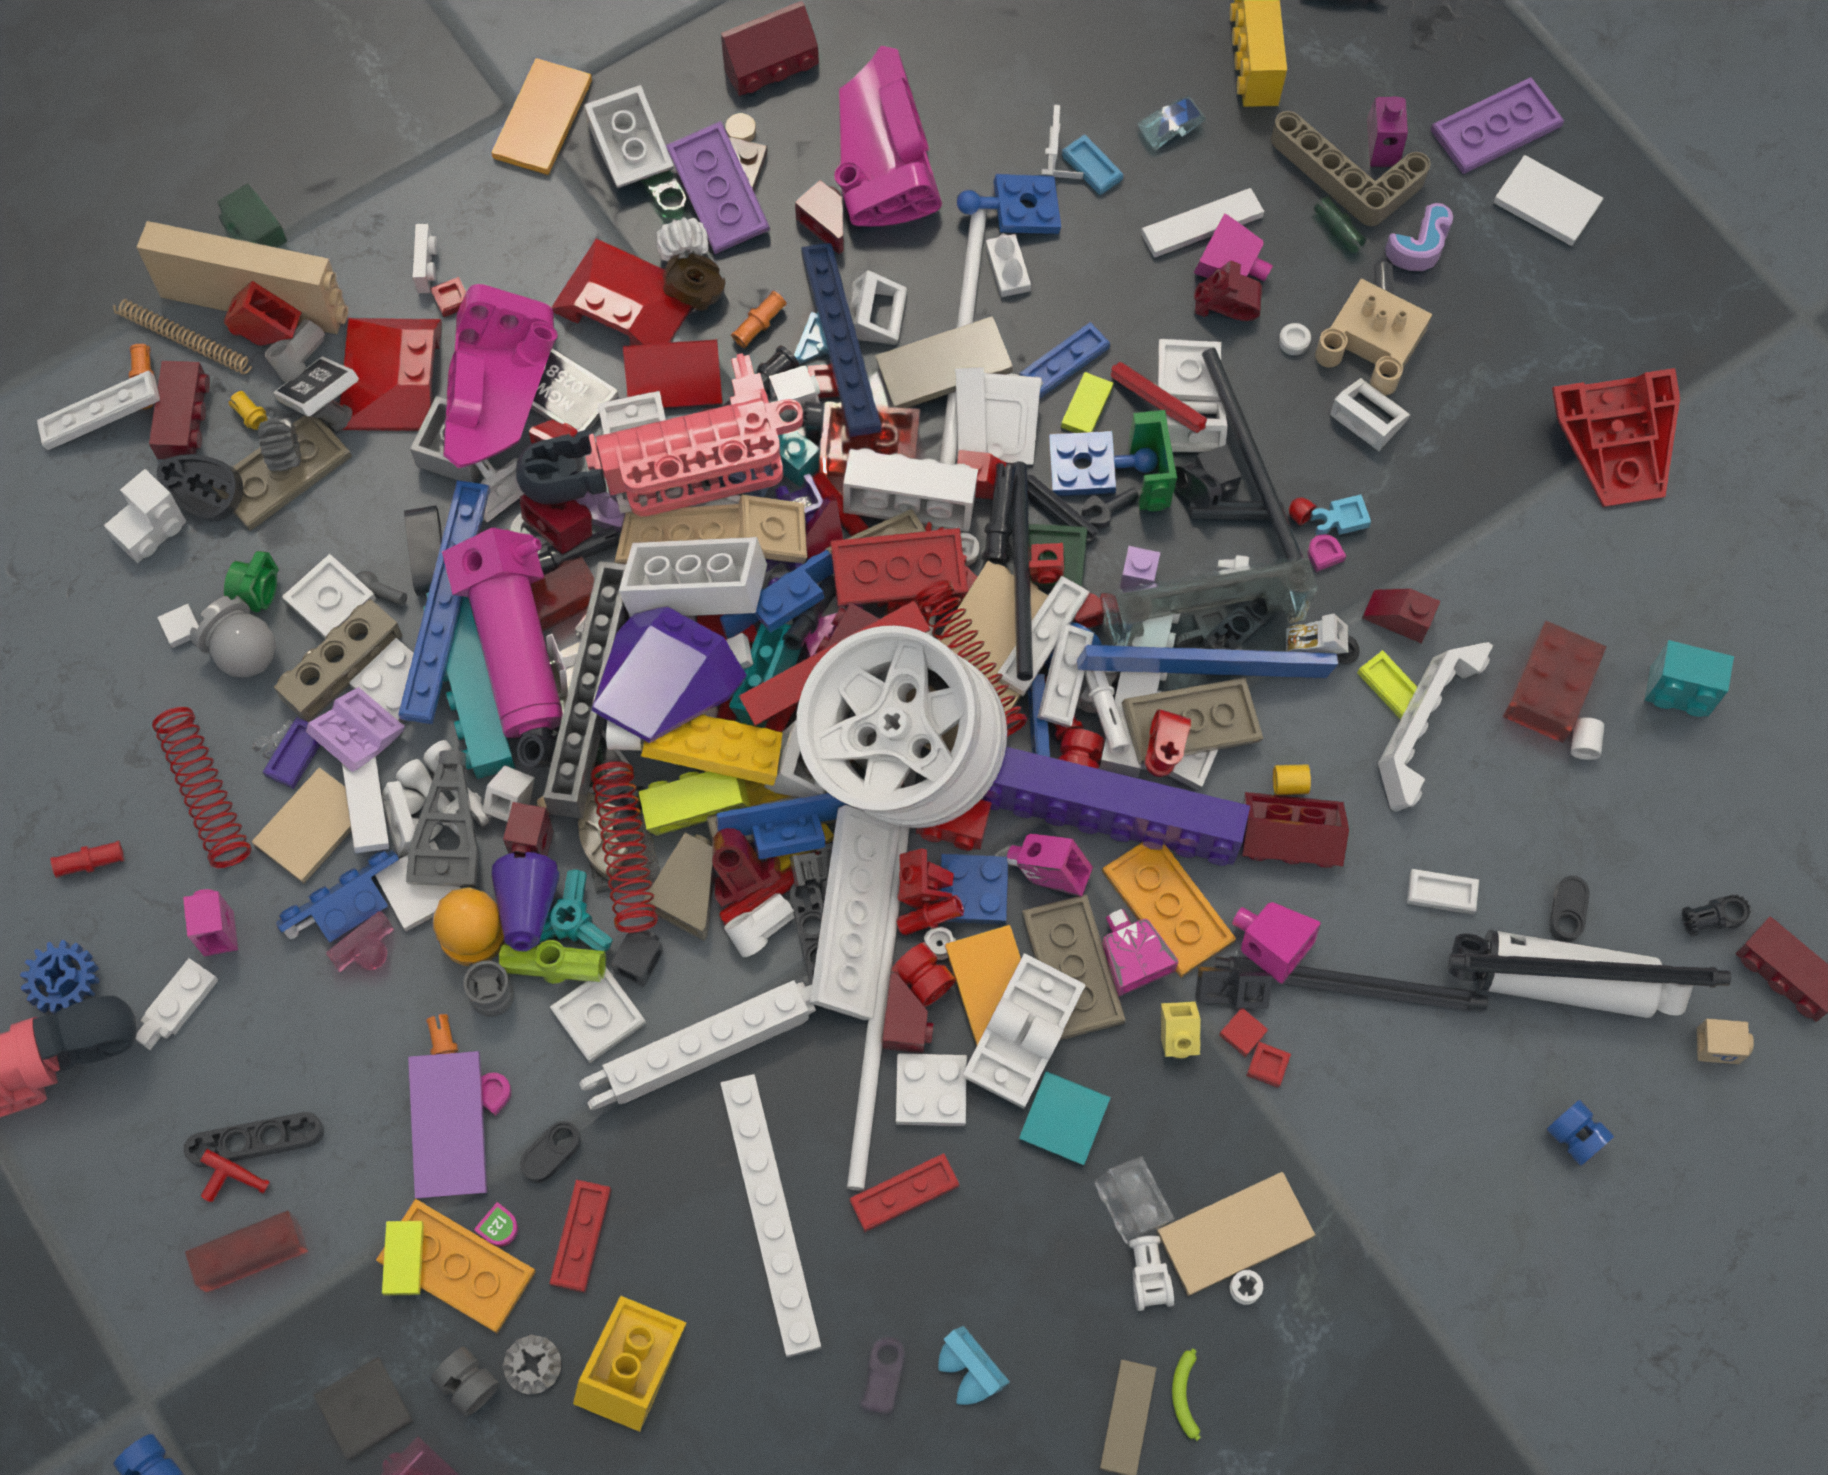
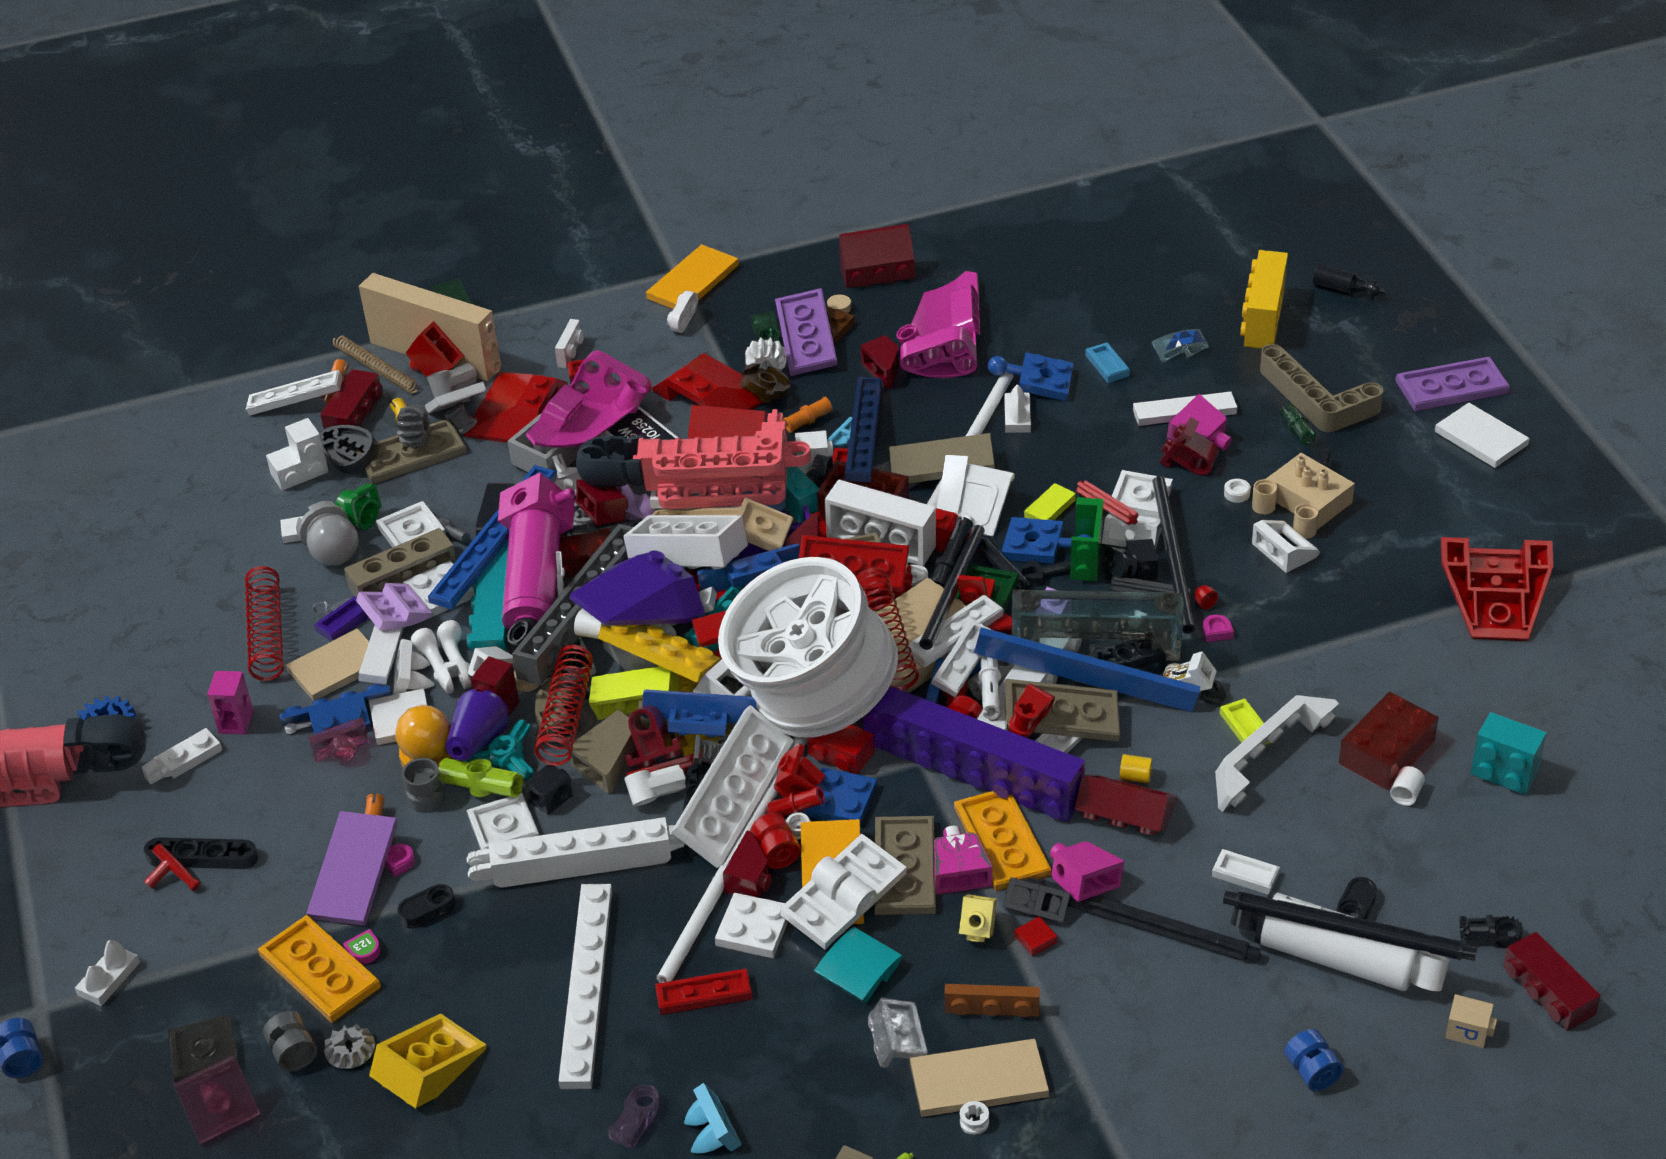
camera: 20 degrees right, 25 degrees down
red pin [50,840,125,878] -> none
clear red brick [185,1210,308,1292] -> none
neon yellow tile [382,1221,424,1295] -> none
dark grey plate [406,750,479,887] -> none
red tile [549,1180,612,1293] -> none
white slope [584,85,674,188] -> none
white tile [848,270,907,345] -> none
dark pink torso [1007,834,1093,897] -> none
blue tile [1019,322,1110,399] -> none
white piece [1042,105,1083,179] -> none
white connector [1129,1236,1174,1311] -> none
red tile [1246,1042,1291,1088] -> none
medium azure plate [1310,494,1371,535] -> none
dark red slope [1362,588,1441,644] -> none
magenta torso [1367,96,1408,167] -> none
lavender animal [1385,203,1453,271] -> none
none -> white tile [75,940,140,1006]
none -> white plate [667,290,698,333]
none -> dark orange plate [945,984,1040,1017]

